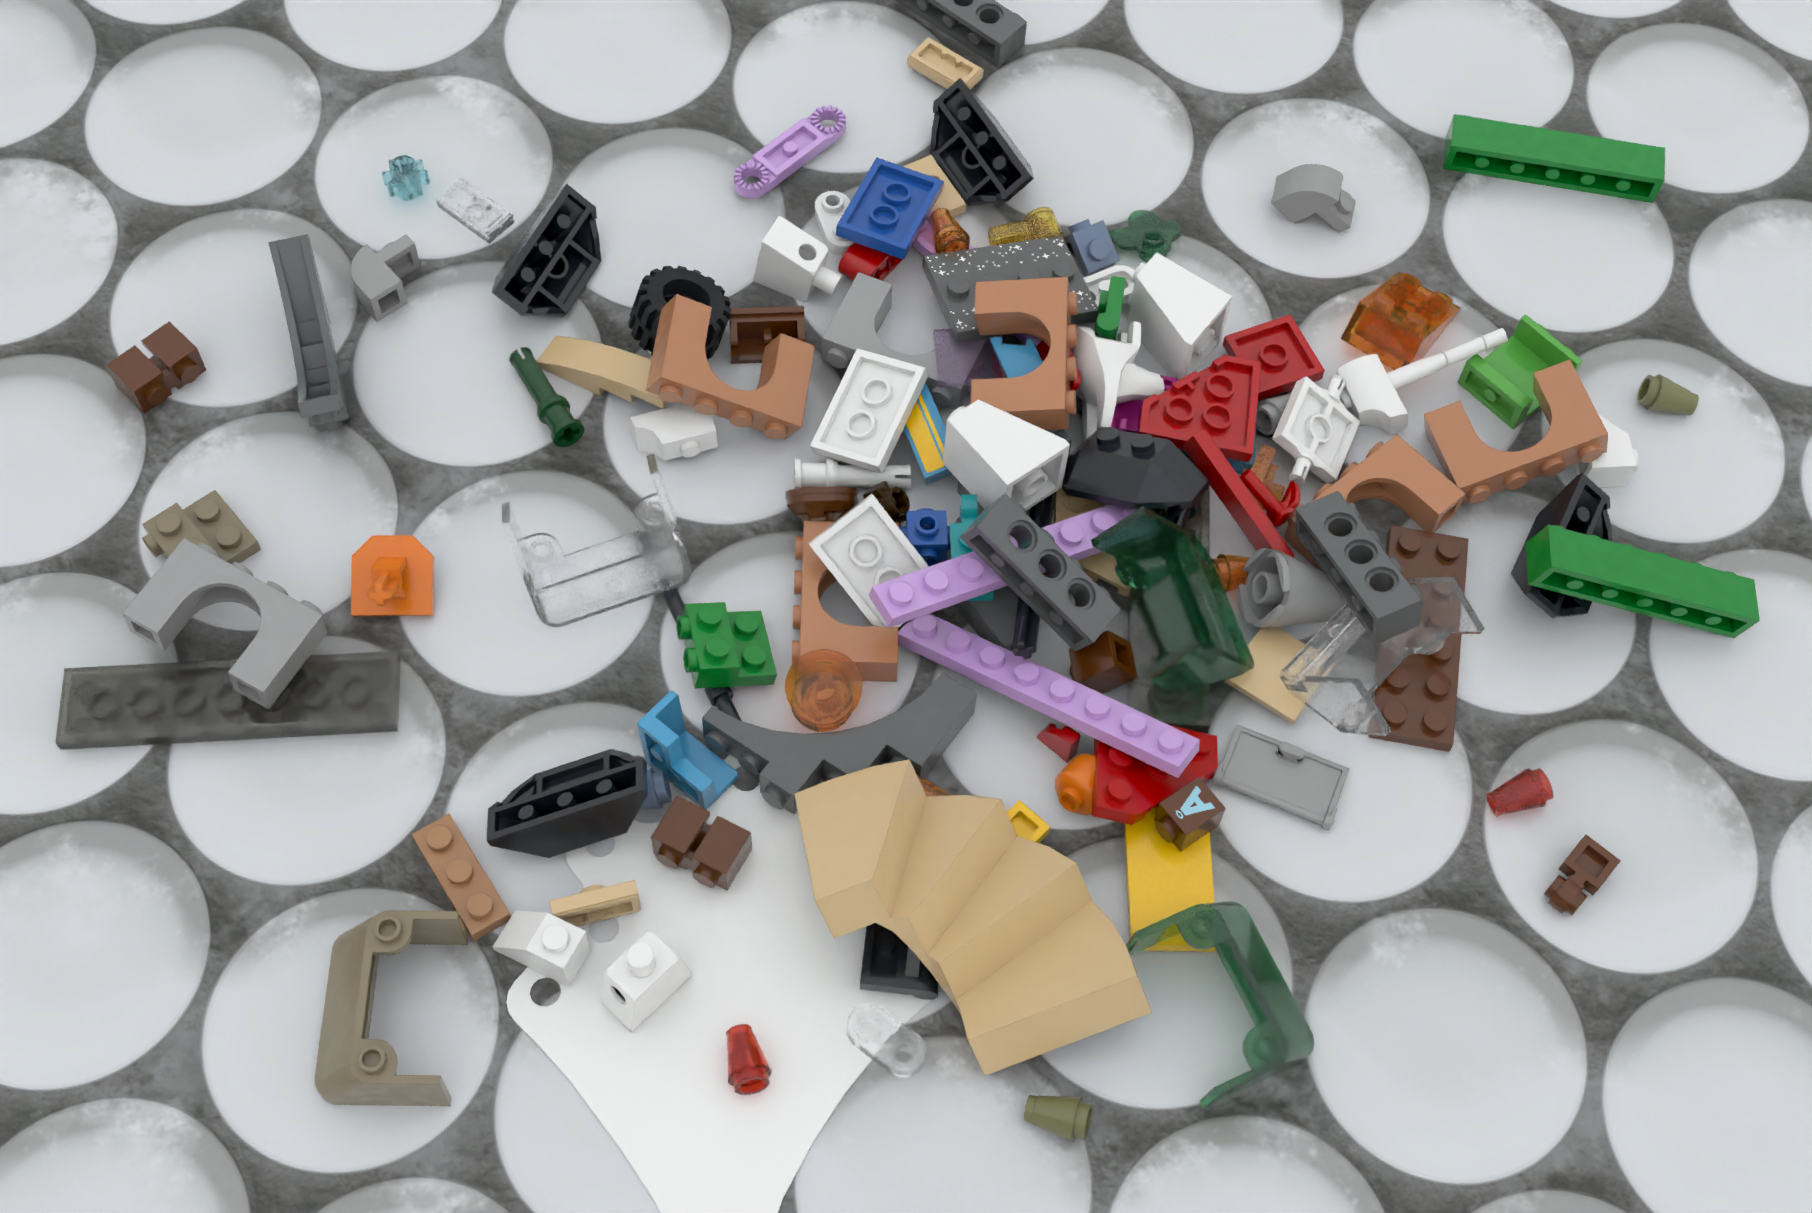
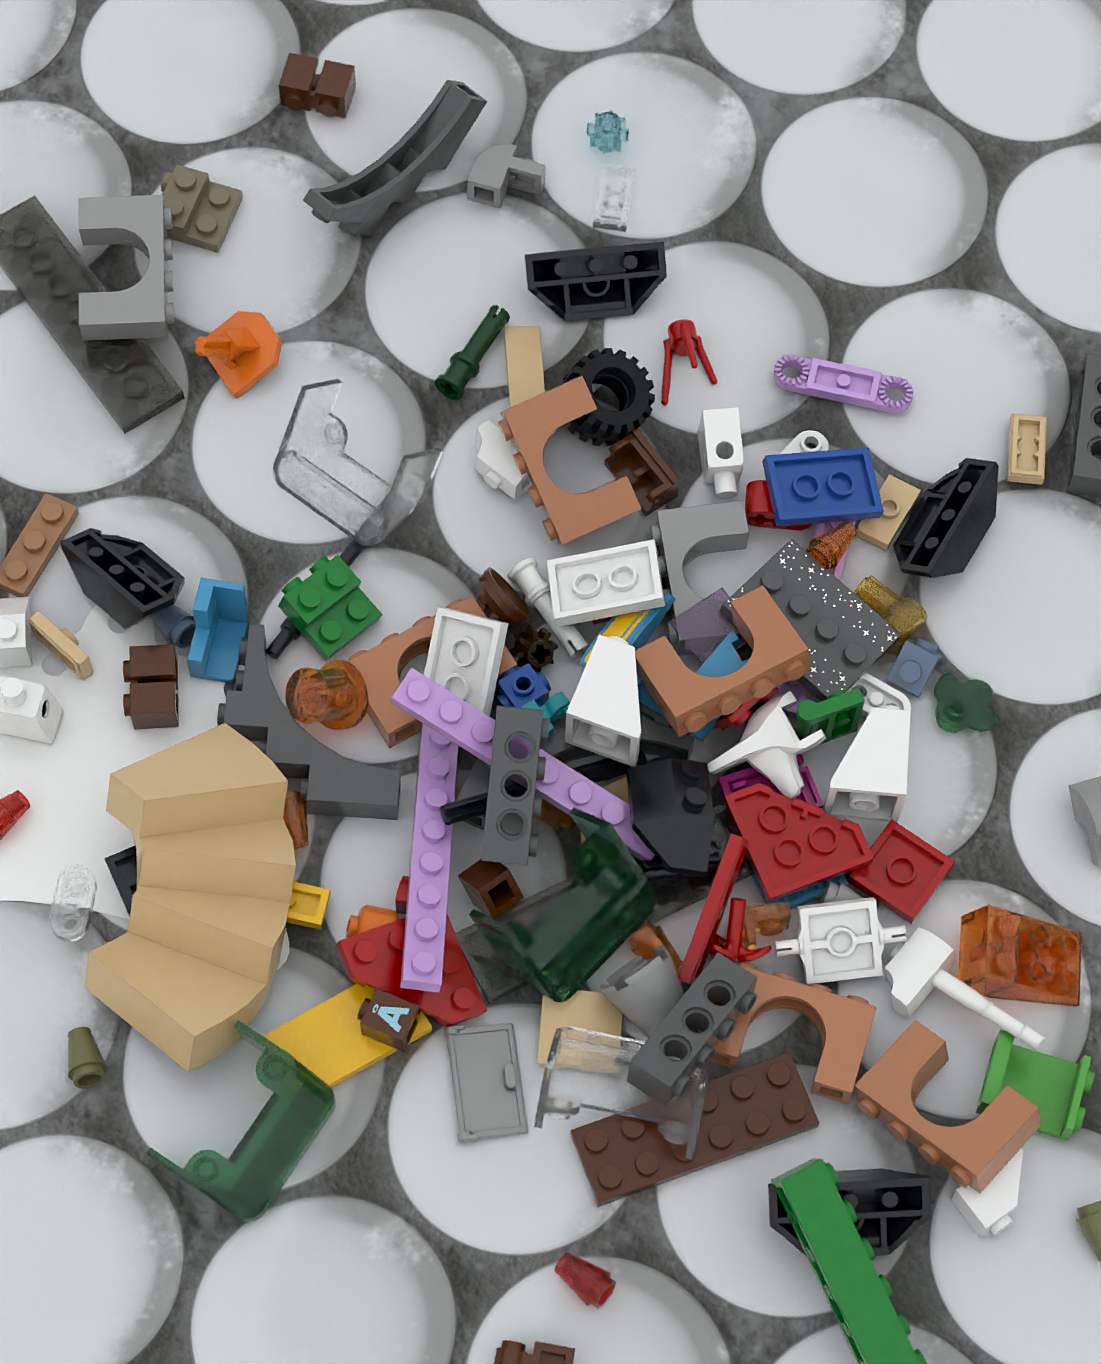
camera: 60 degrees right, 5 degrees up
none -> red plant [661,319,717,405]

